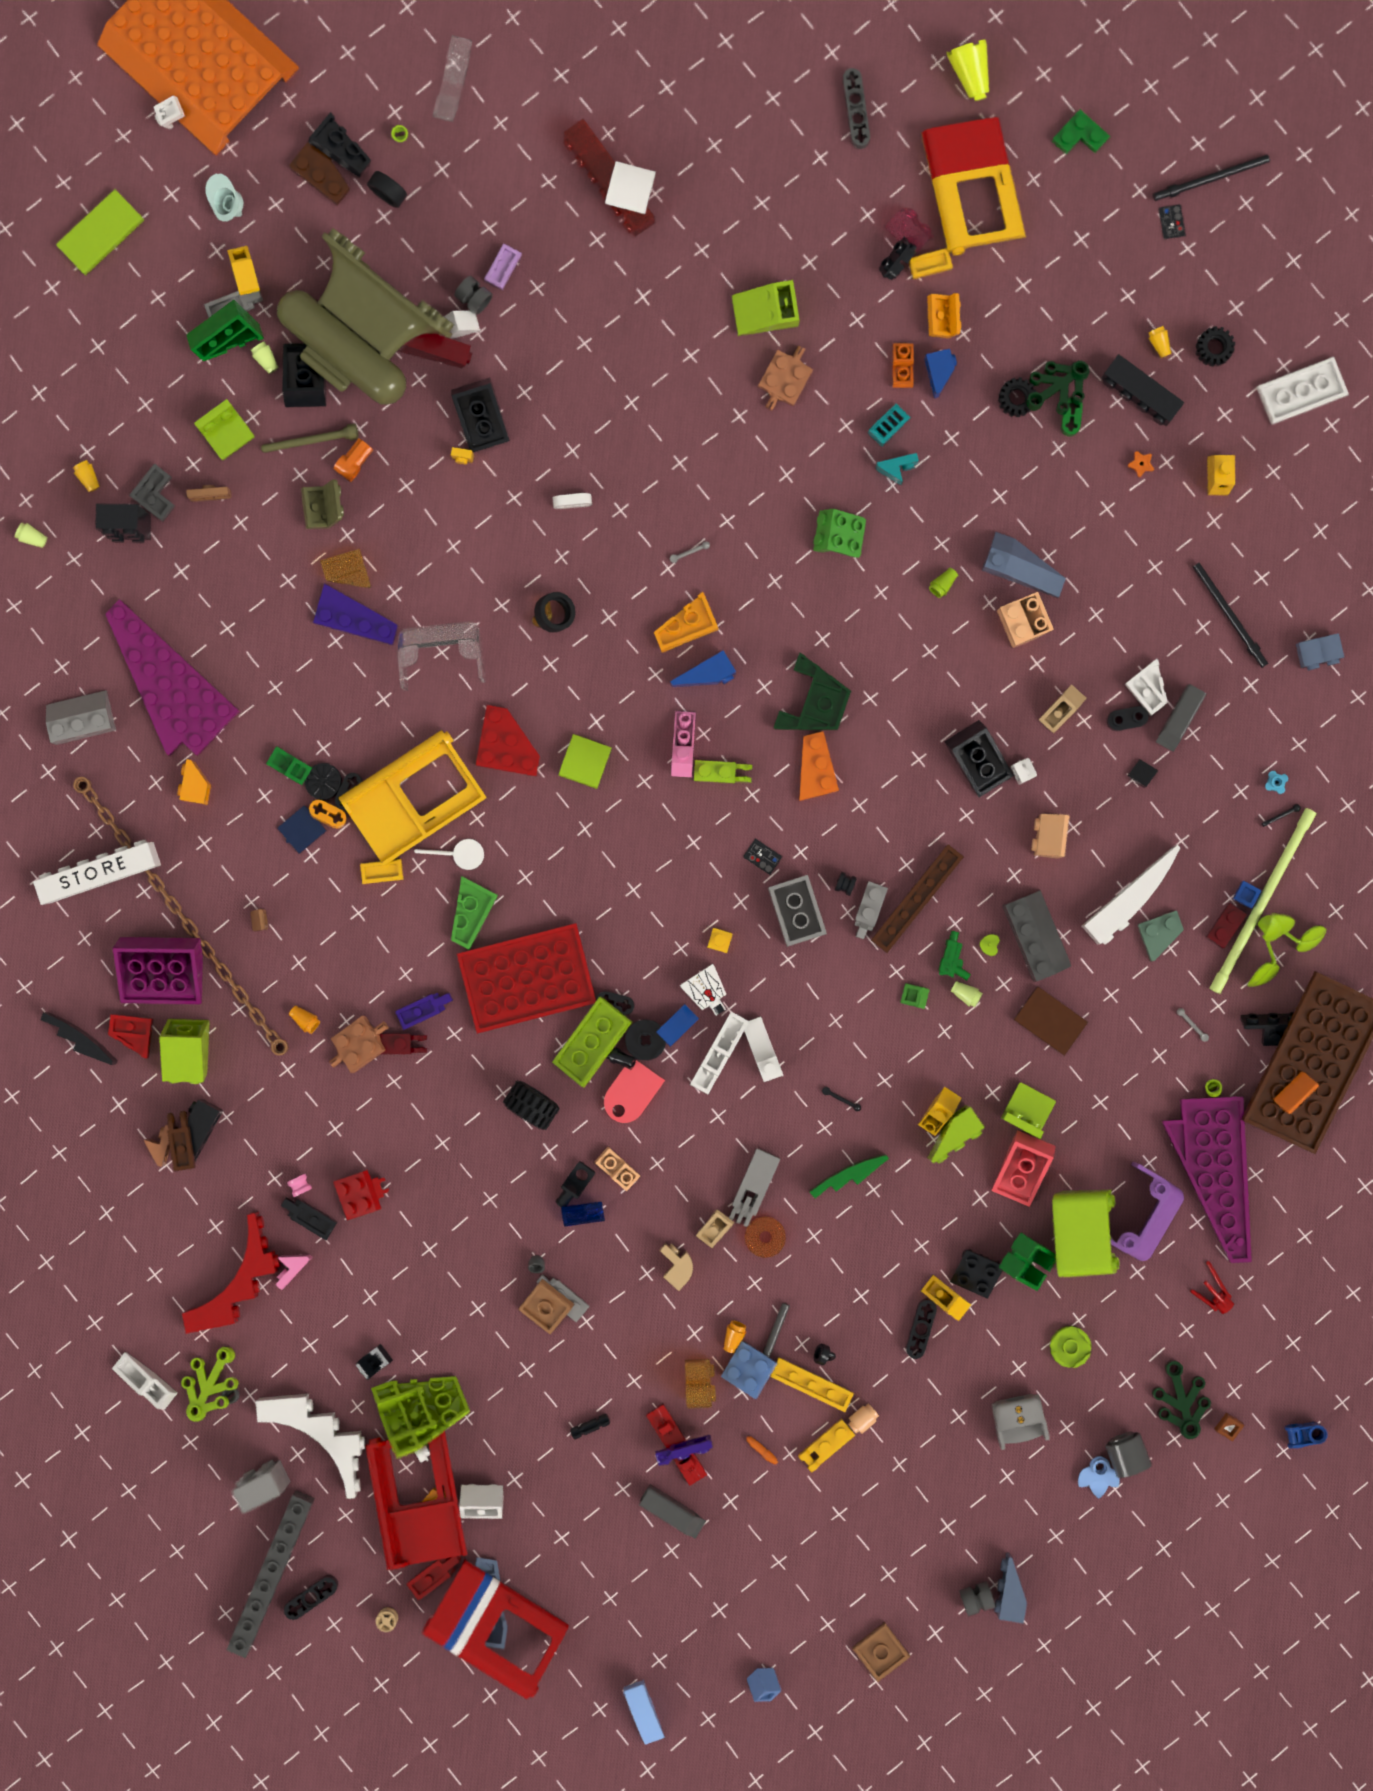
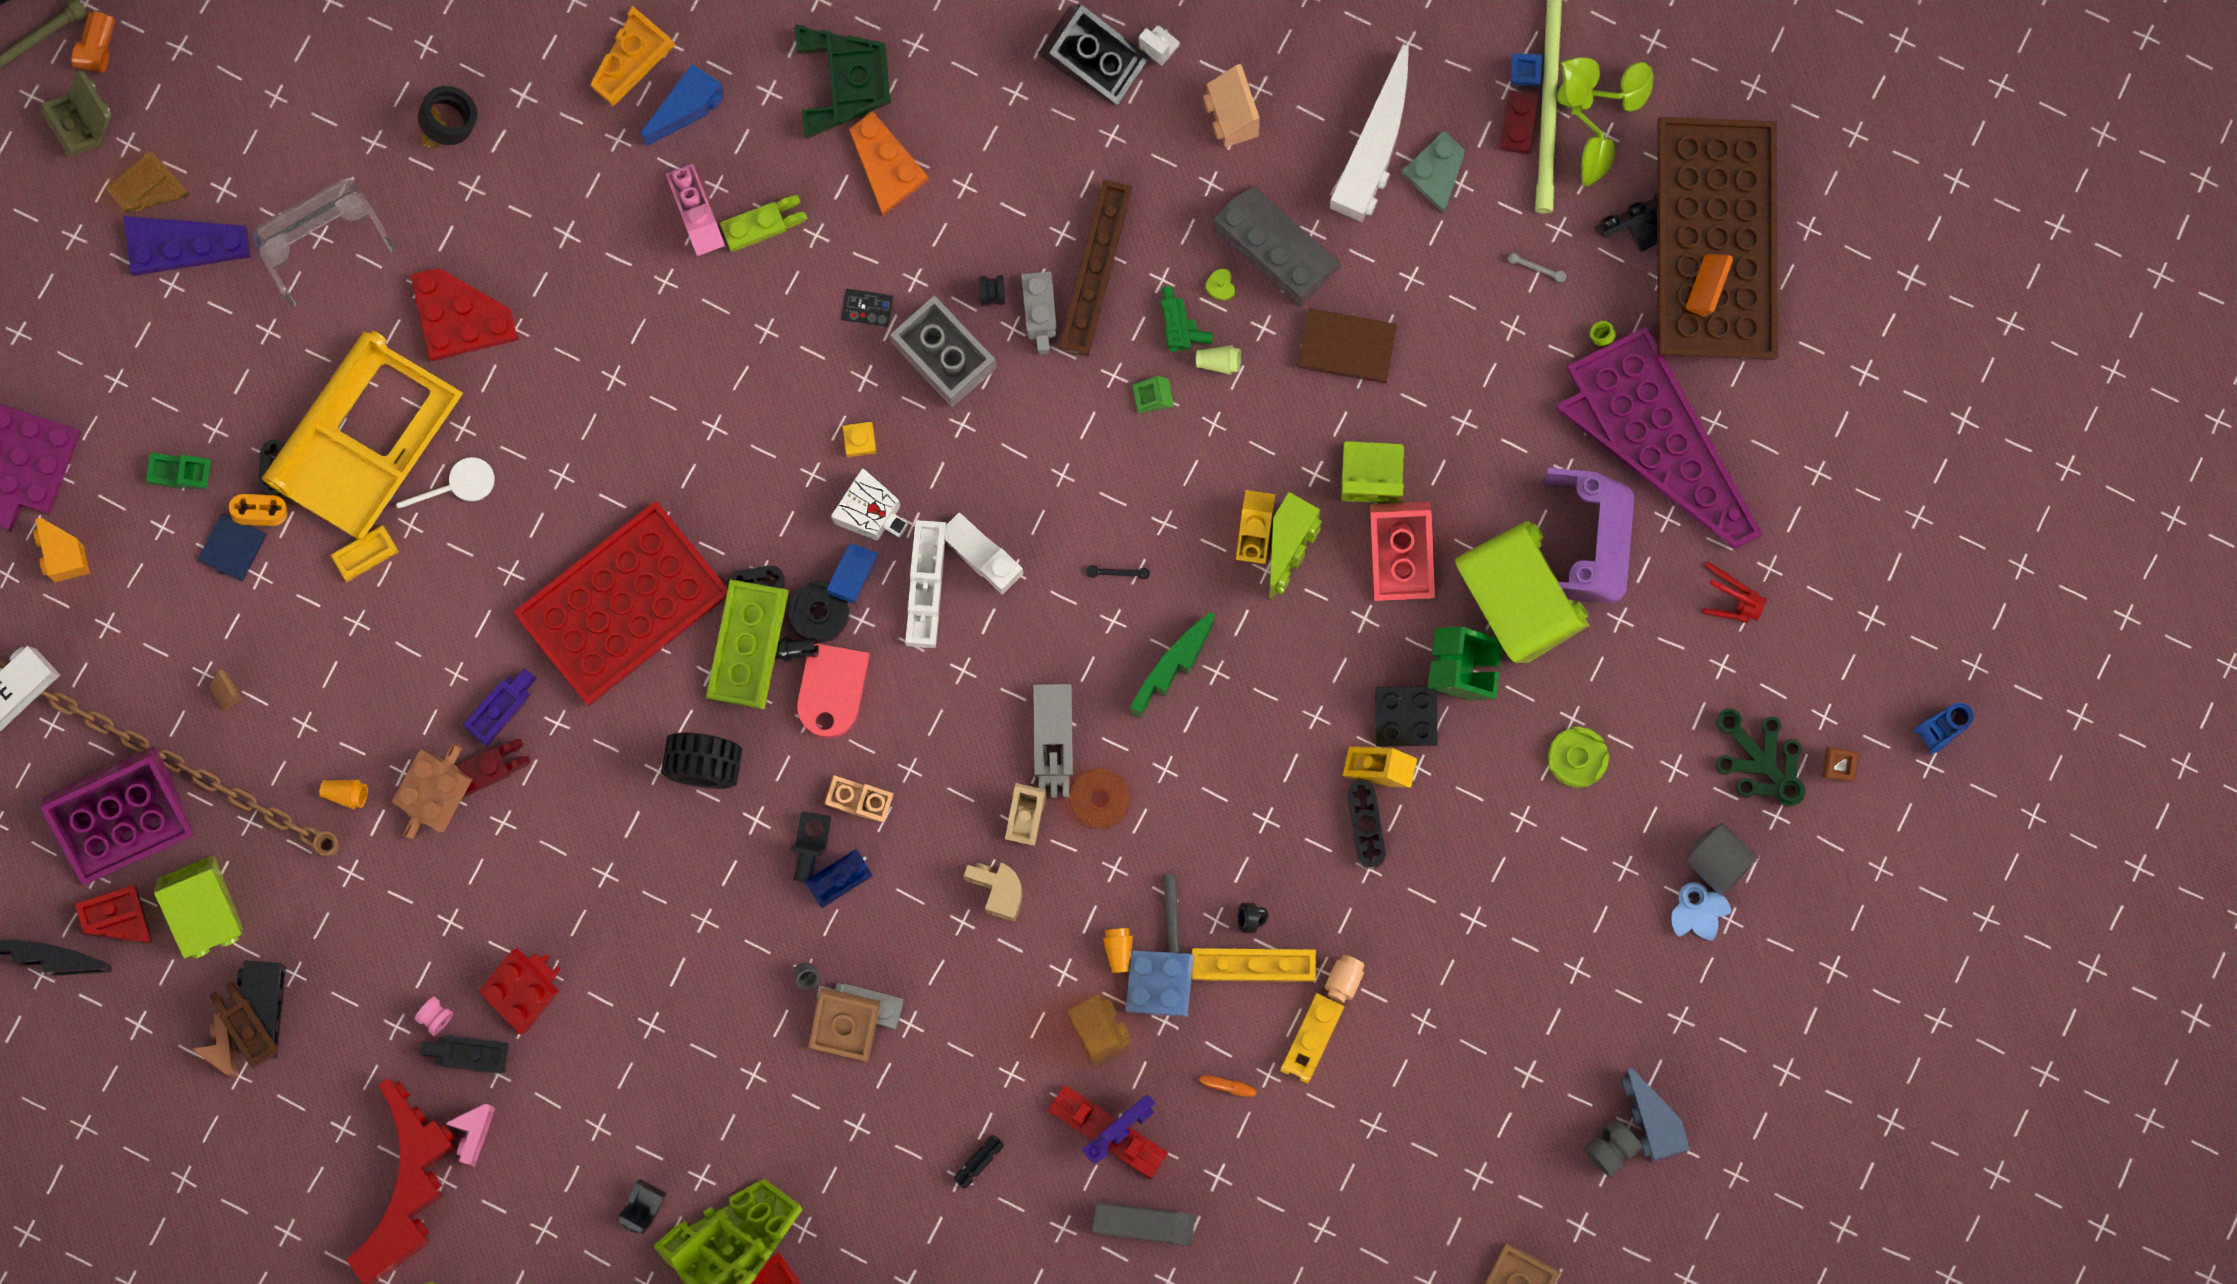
camera: 20 degrees left, 10 degrees down
black wheel [305,763,342,800] -> none
bright green wing [451,876,498,950] -> none
lime slope [559,734,612,789] -> none
light grey piece [992,1394,1049,1450] -> none

